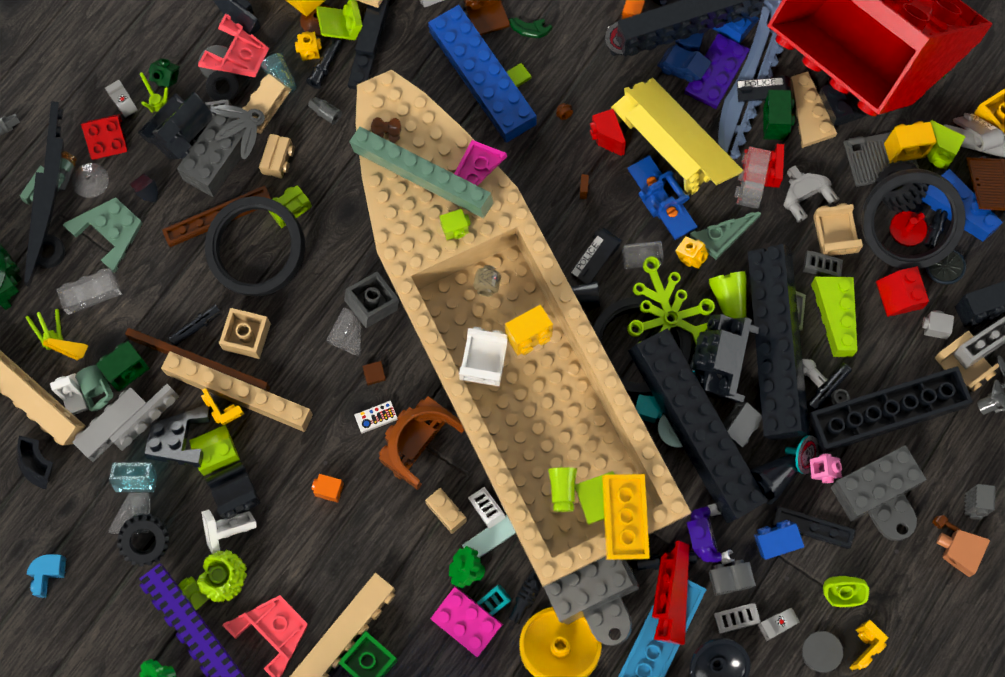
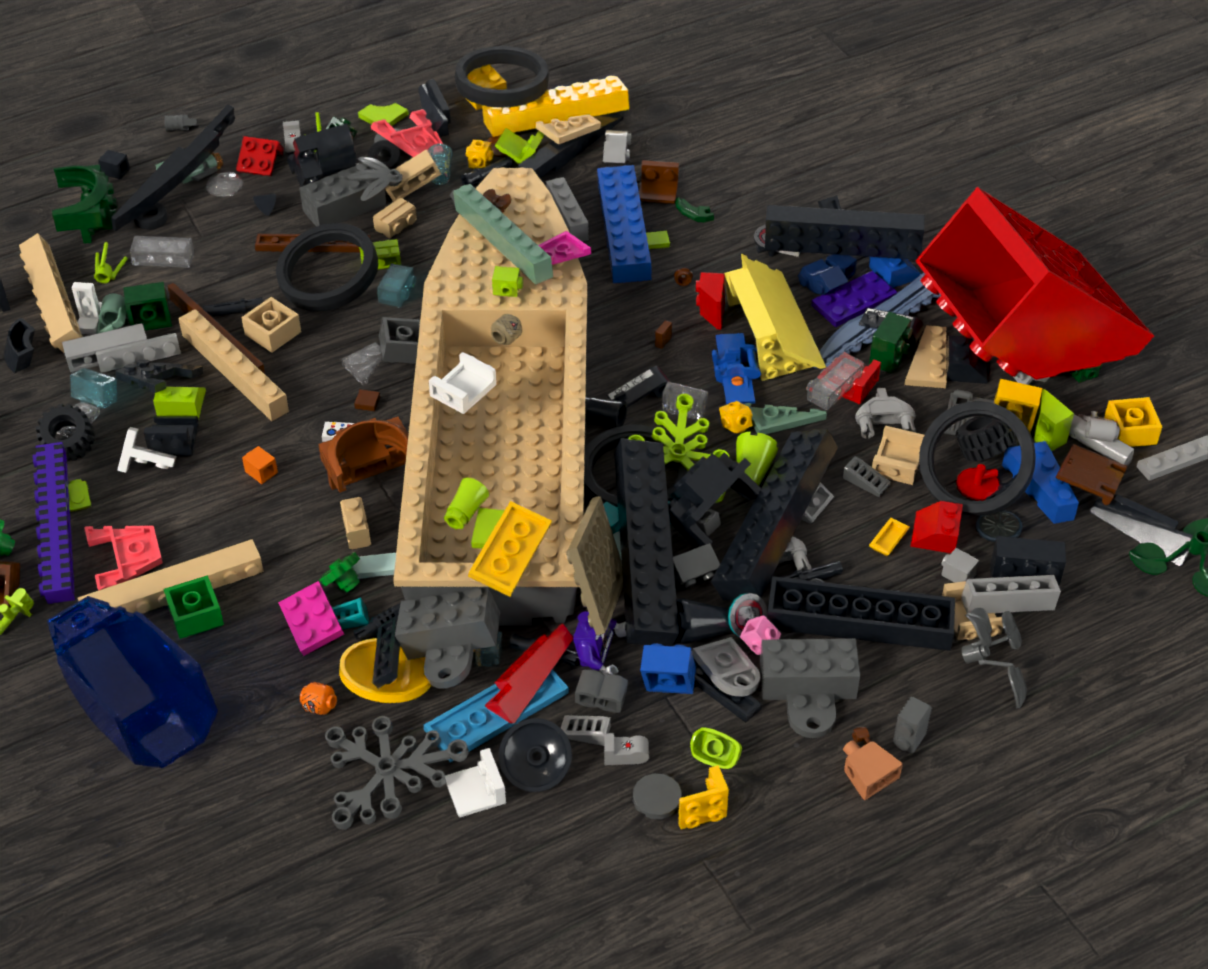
camera: 25 degrees right, 25 degrees down
yellow slope [42,338,88,360] -> none
sand green wing [63,197,143,273] -> none
lime hair [197,550,247,602] -> none
yellow bracket [201,388,244,425] -> none
white slope [468,487,506,529] -> none
yellow brick [505,304,553,356] -> none
lime wedge [811,277,857,357] -> none
none -> lime tile [358,103,409,126]
none -> black plate [372,616,400,688]
none -> clear light blue brick [377,263,416,307]
none -> light grey brick [546,177,588,241]
none -> dark tan plate [566,496,623,635]
none -> light grey tile [692,637,760,696]
none -> yellow tile [869,518,910,556]

